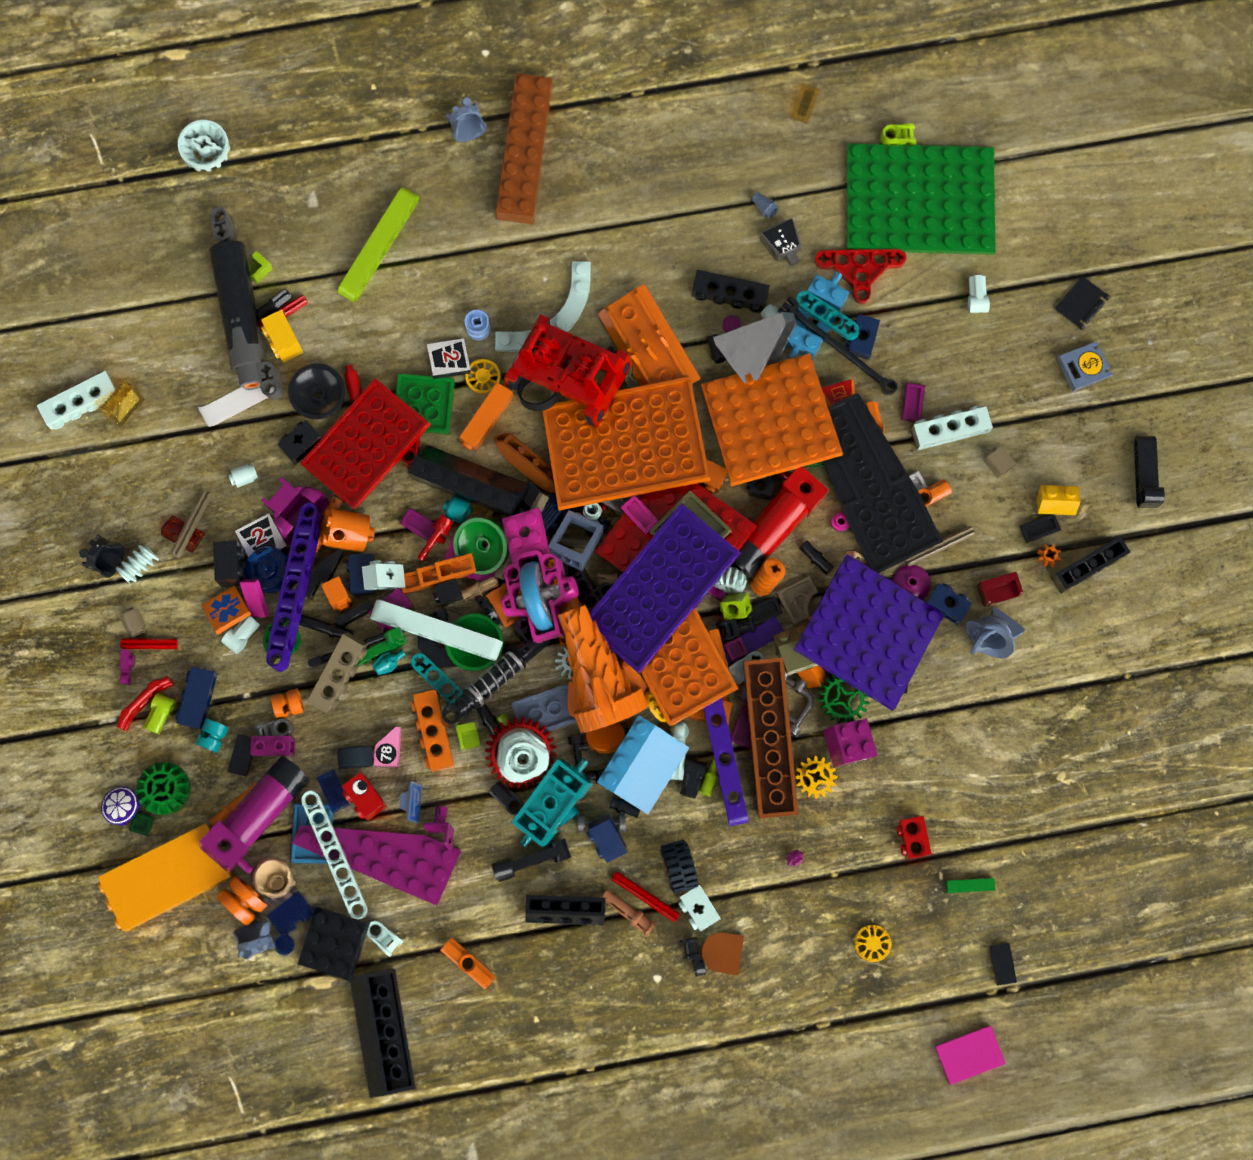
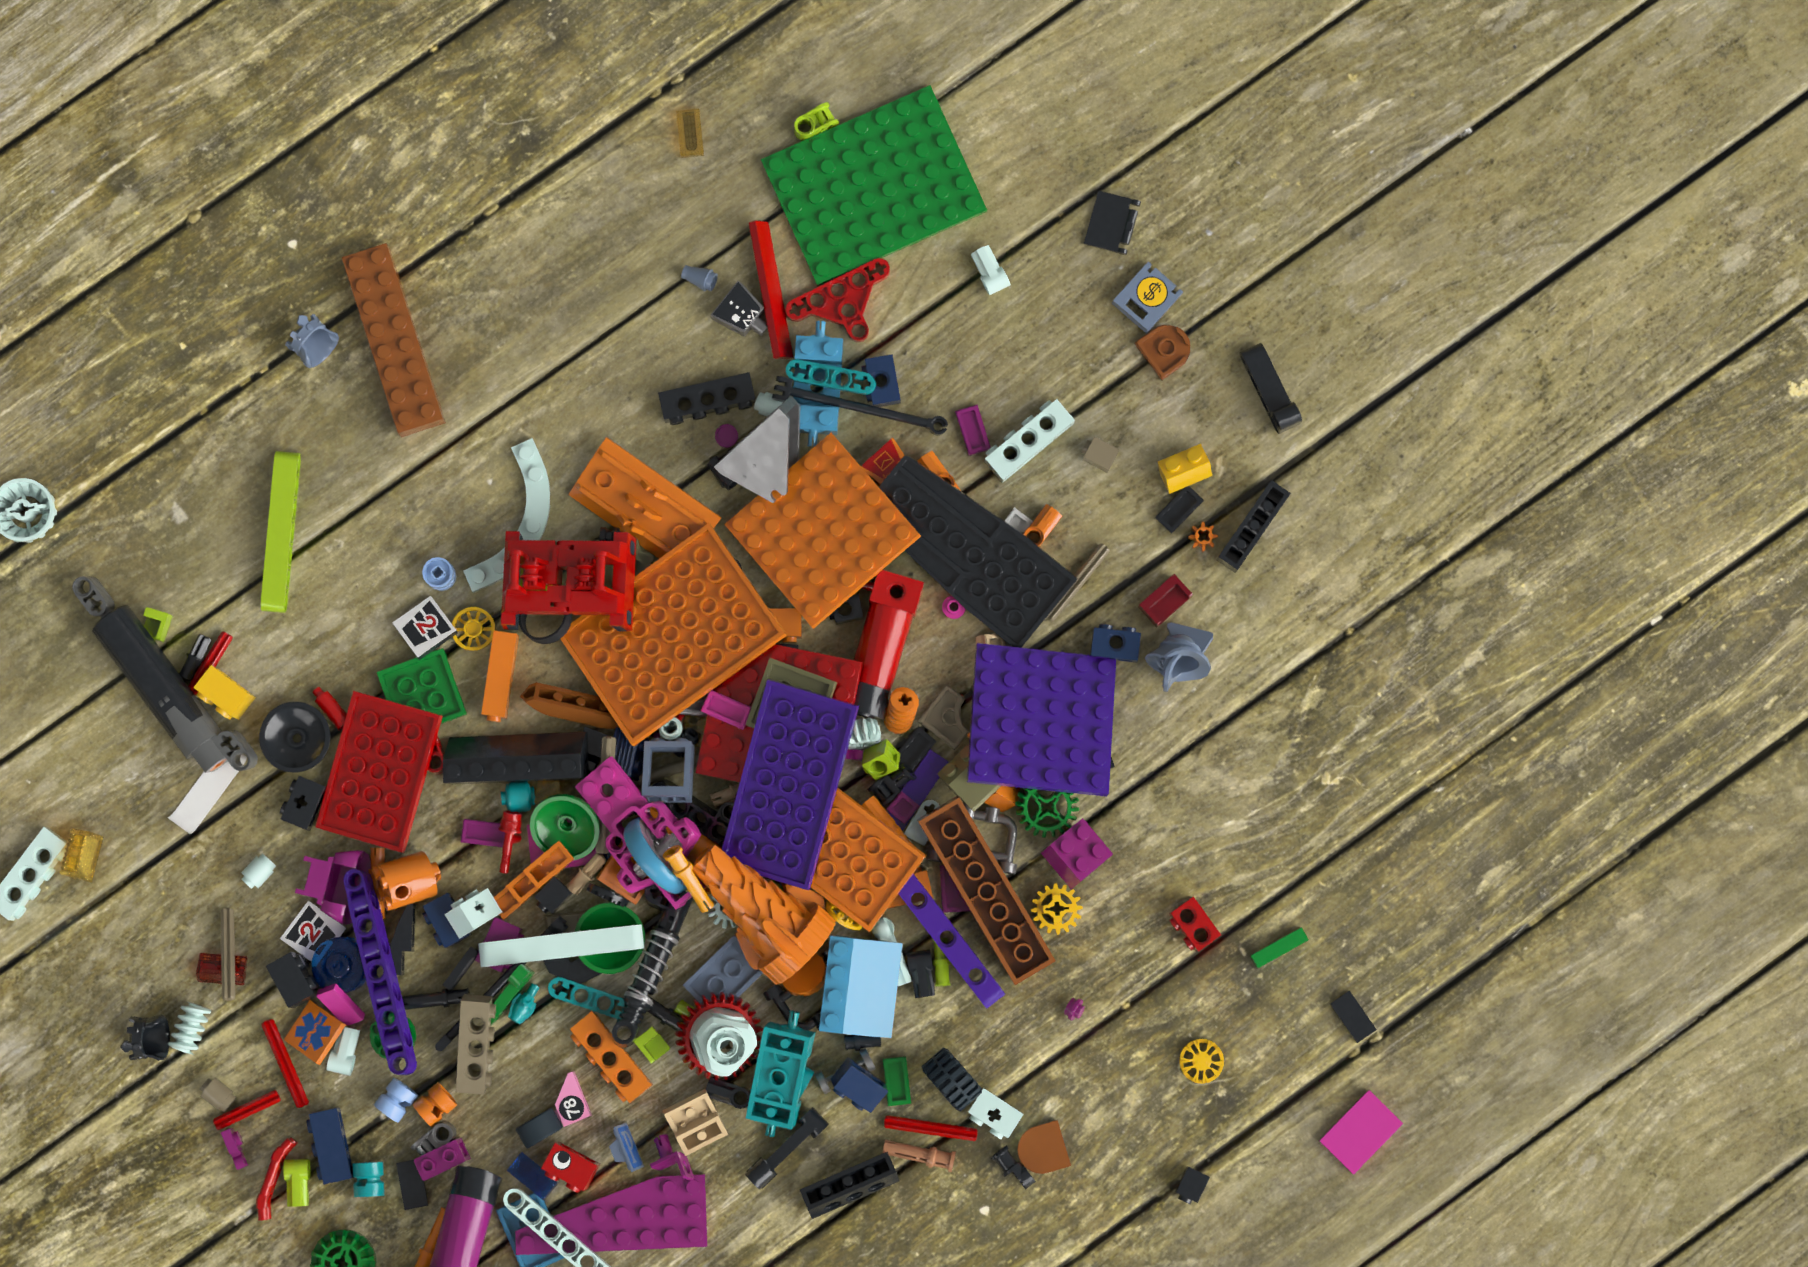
camera: 20 degrees left, 5 degrees up
orange brick [321,576,353,612] -> none
black pin [799,540,835,575] -> none
magenta dish [892,565,931,600] -> none
none -> red axle [261,1019,309,1108]
none -> light blue wheel [373,1077,418,1123]
none -> light orange pin [662,845,714,913]
none -> tan brick [662,1089,728,1156]
none -> red tile [749,220,794,359]
none -> green tile [883,1056,911,1106]
none -> dark orange tile [1134,325,1190,381]
none -> black brick [1175,1166,1210,1205]

